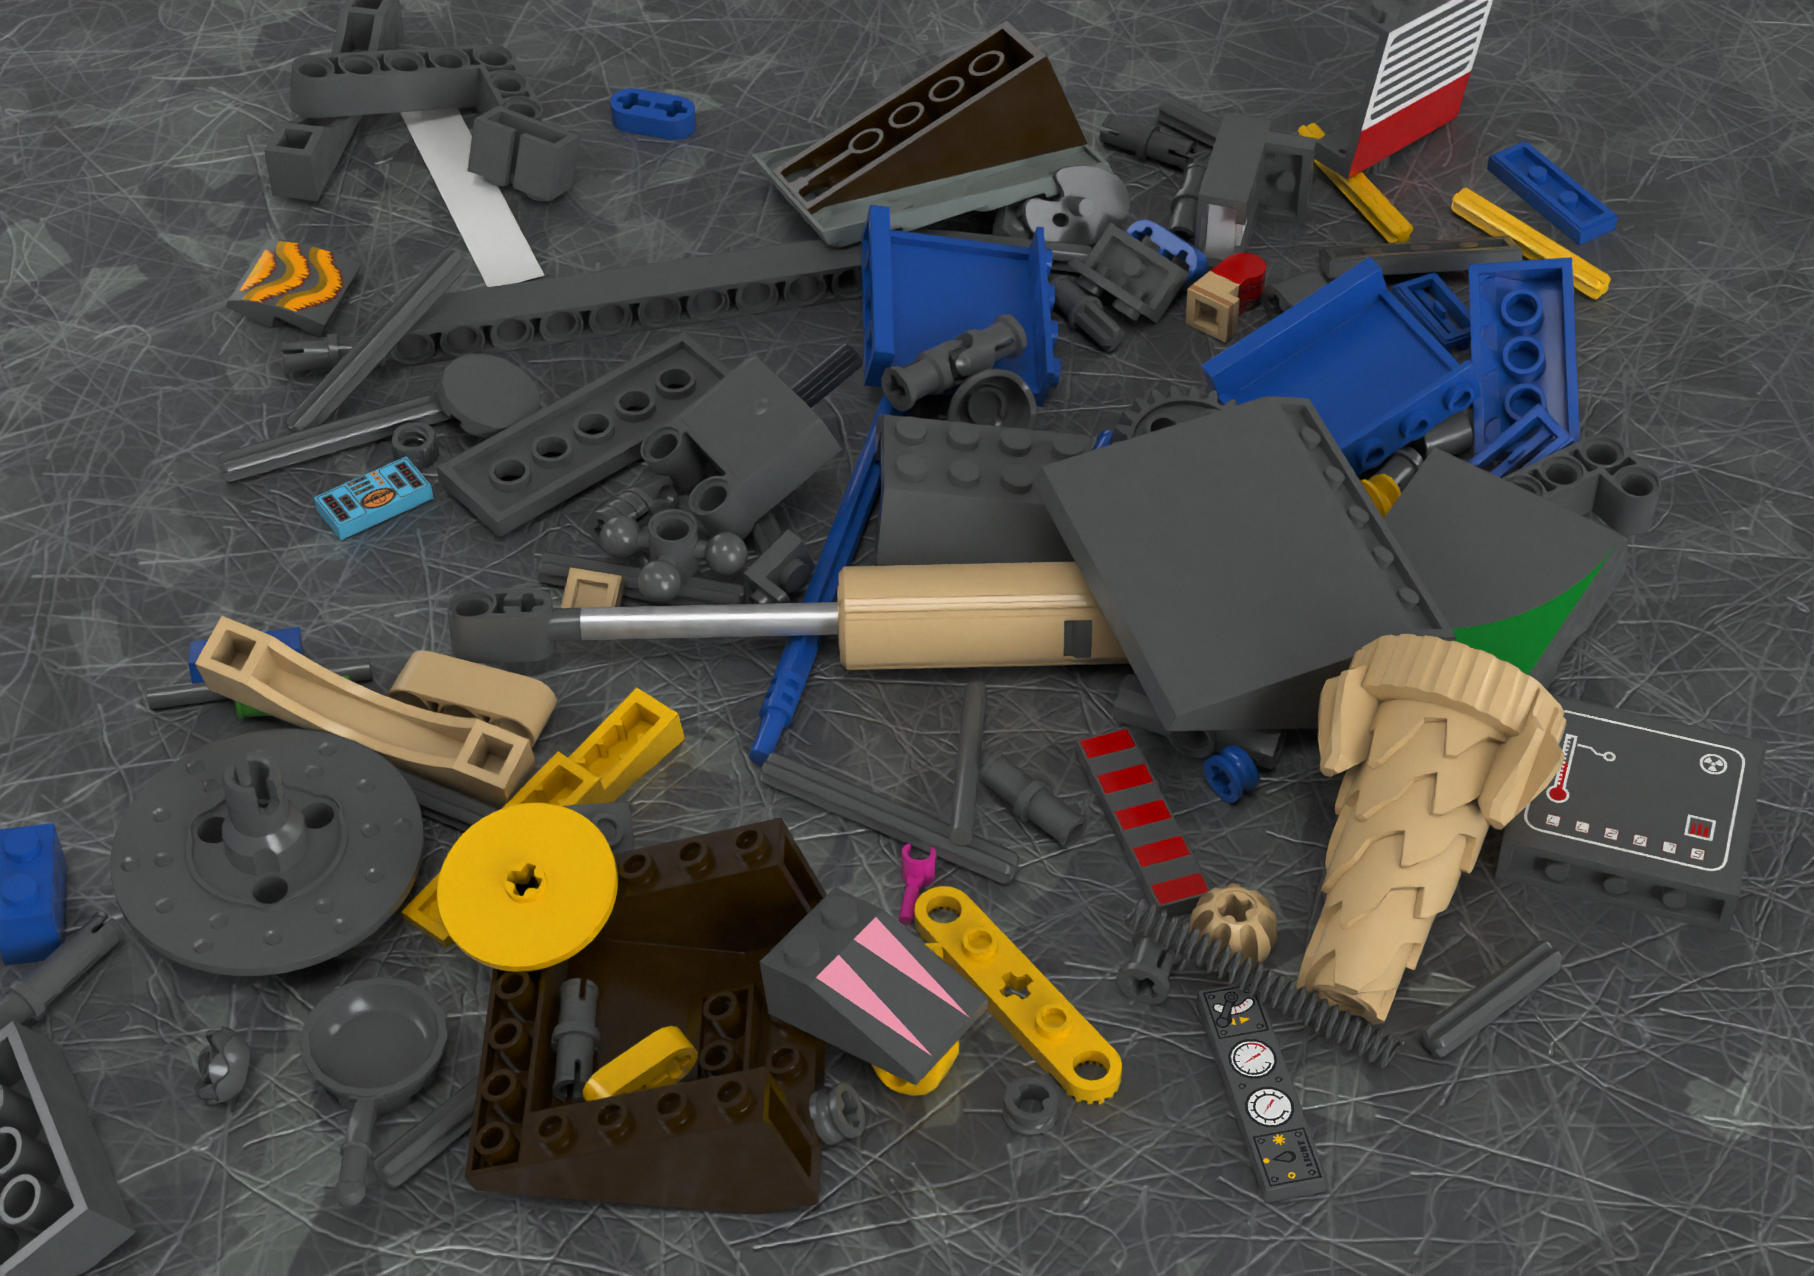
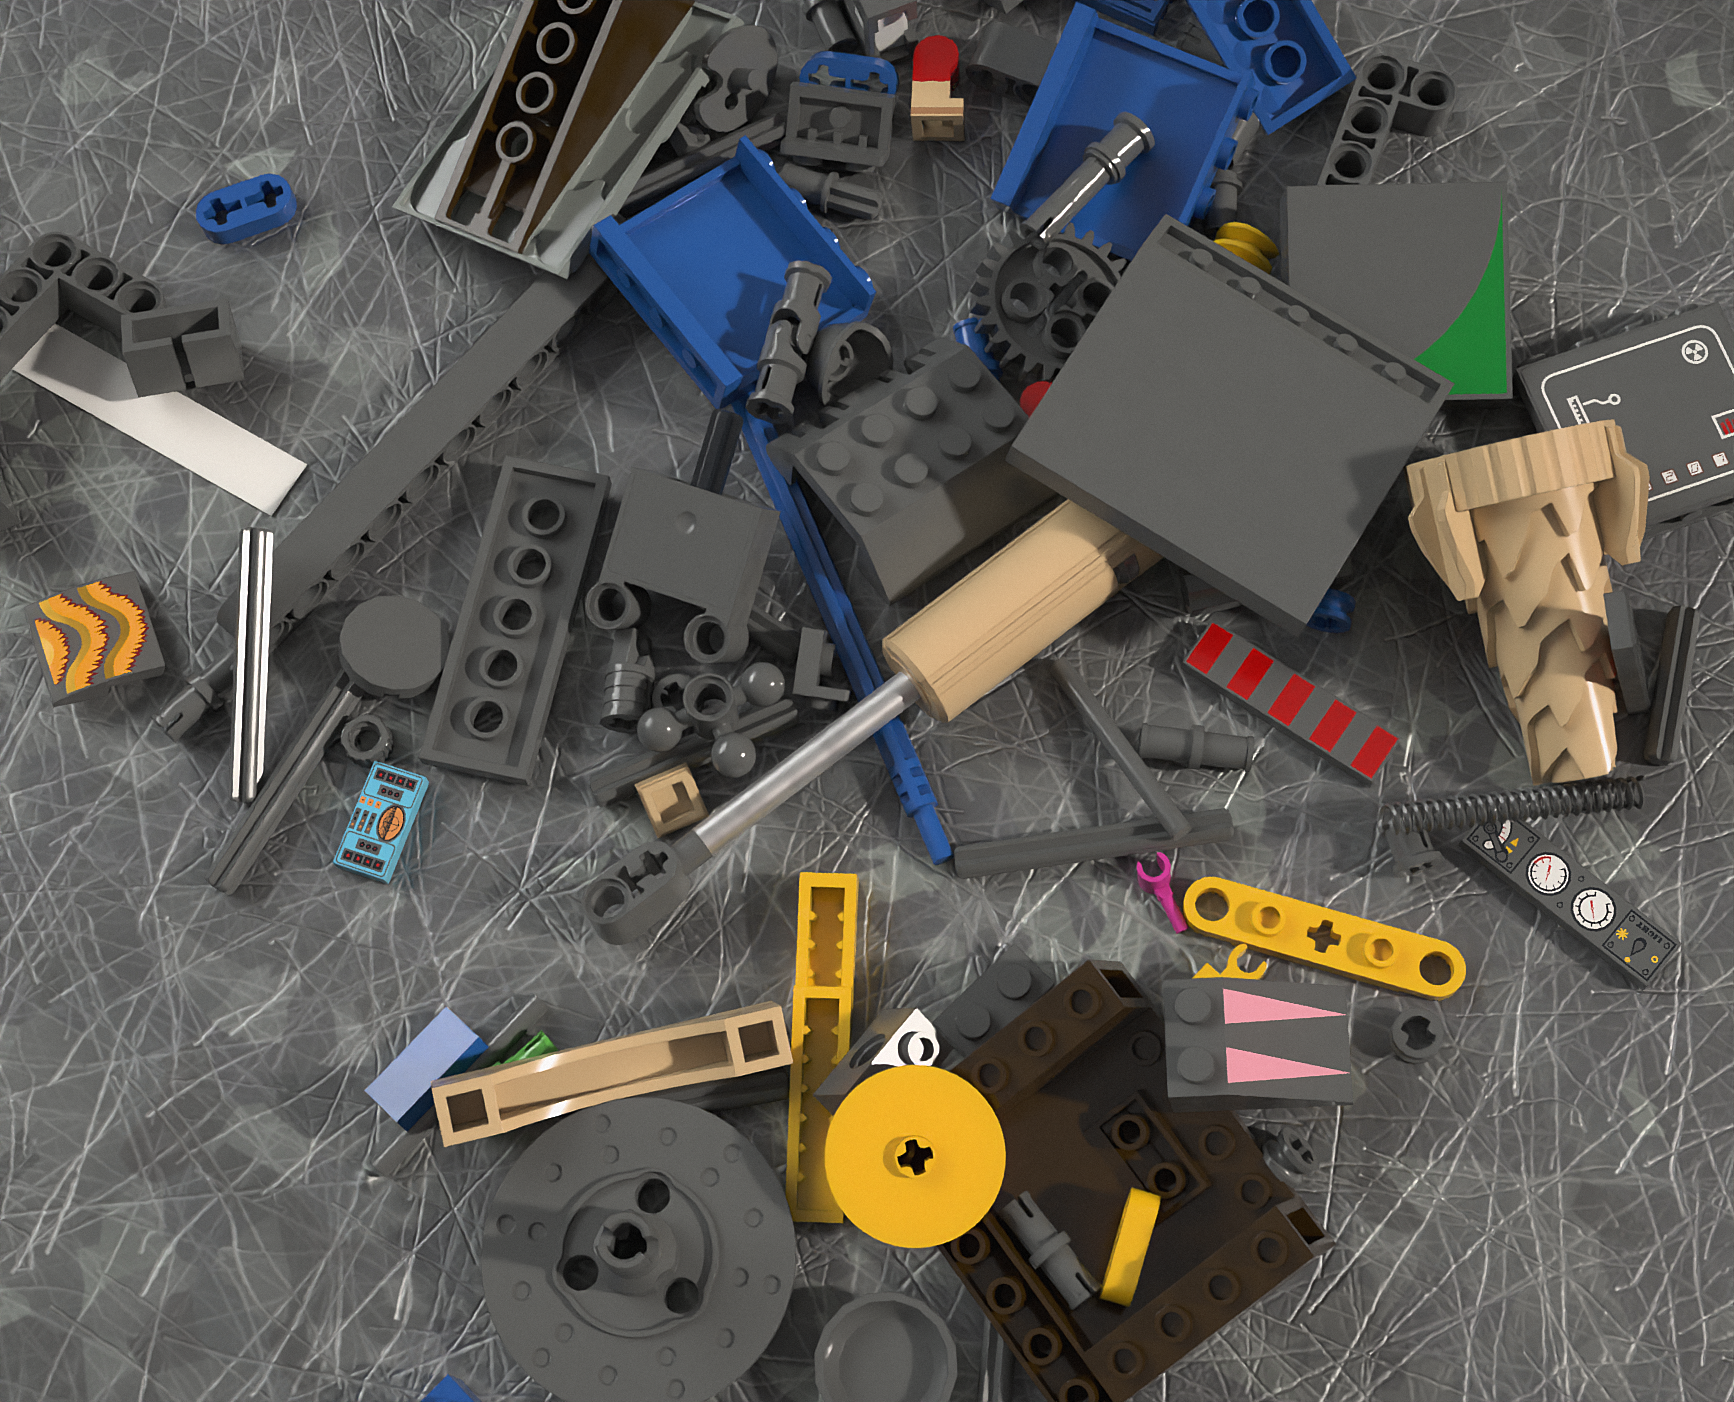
camera: 30 degrees left, 25 degrees up
tan beam [387,650,557,748] -> none
tan piece [1189,883,1278,973] -> none
blue tile [1468,404,1574,478] -> none
none -> dark grey pin [1019,112,1155,250]
none -> dark grey tile [1603,590,1651,716]

